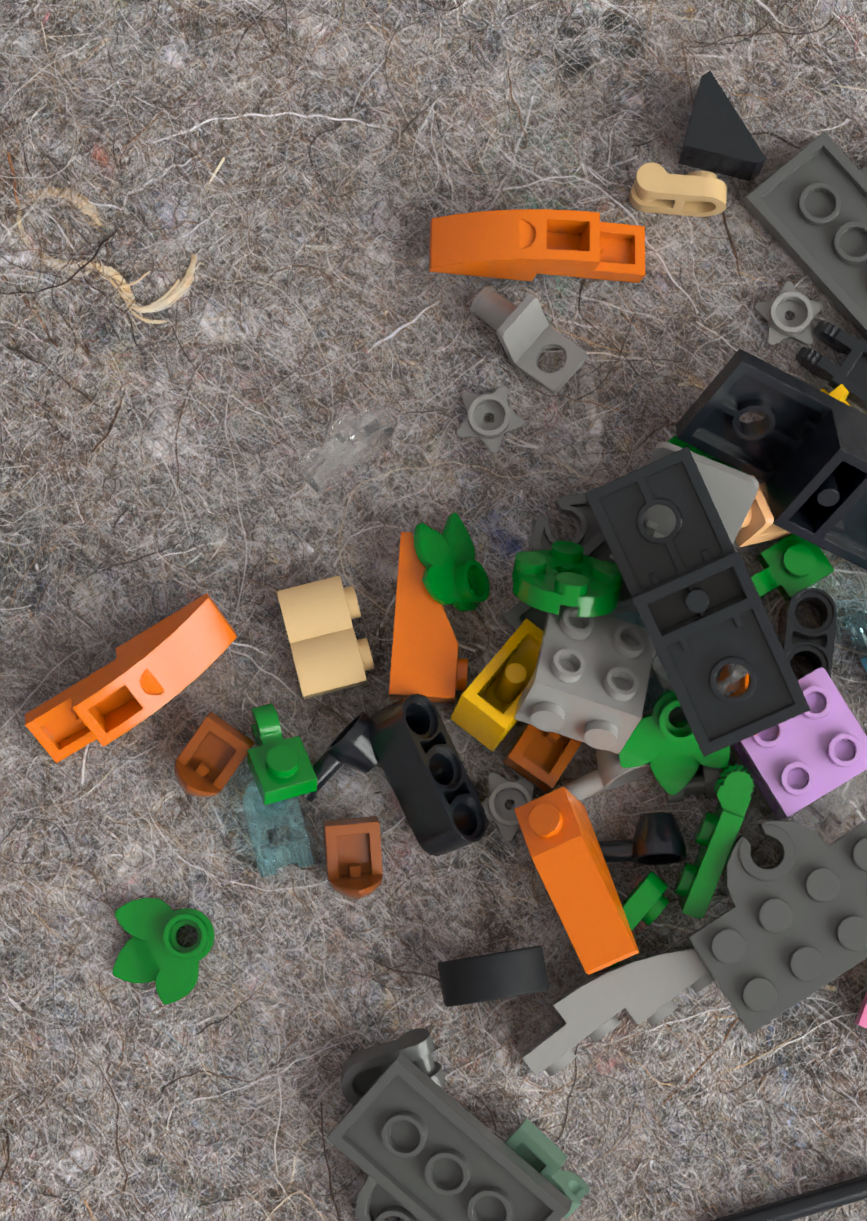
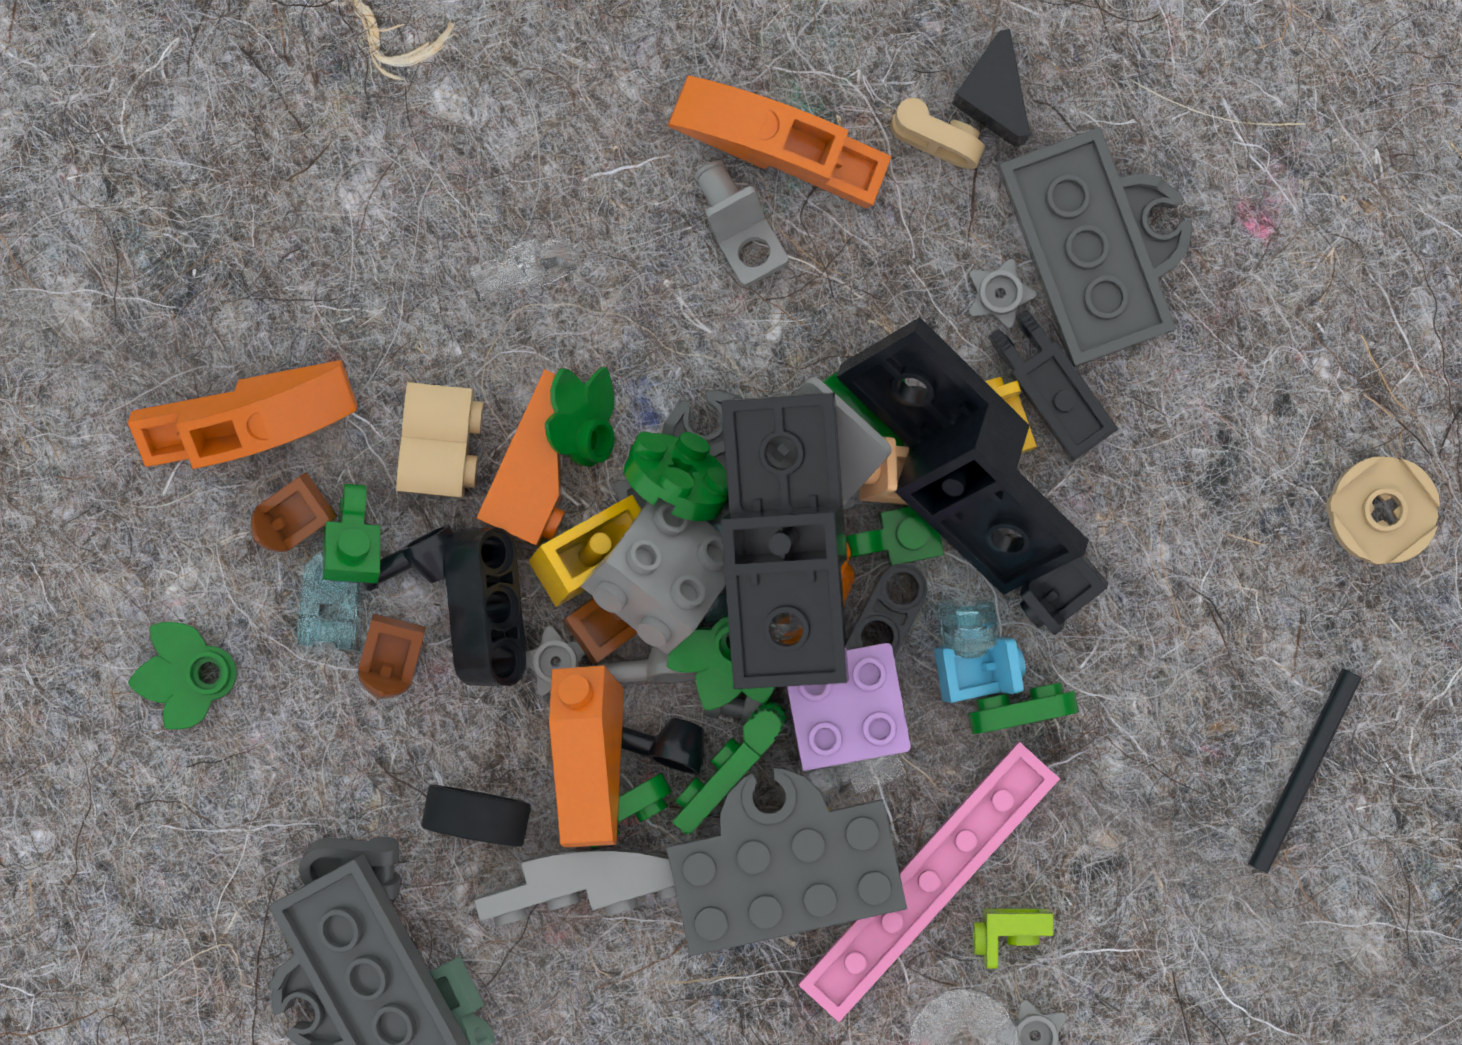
camera: 20 degrees right, 5 degrees up
light grey plate [456,386,525,453] -> none

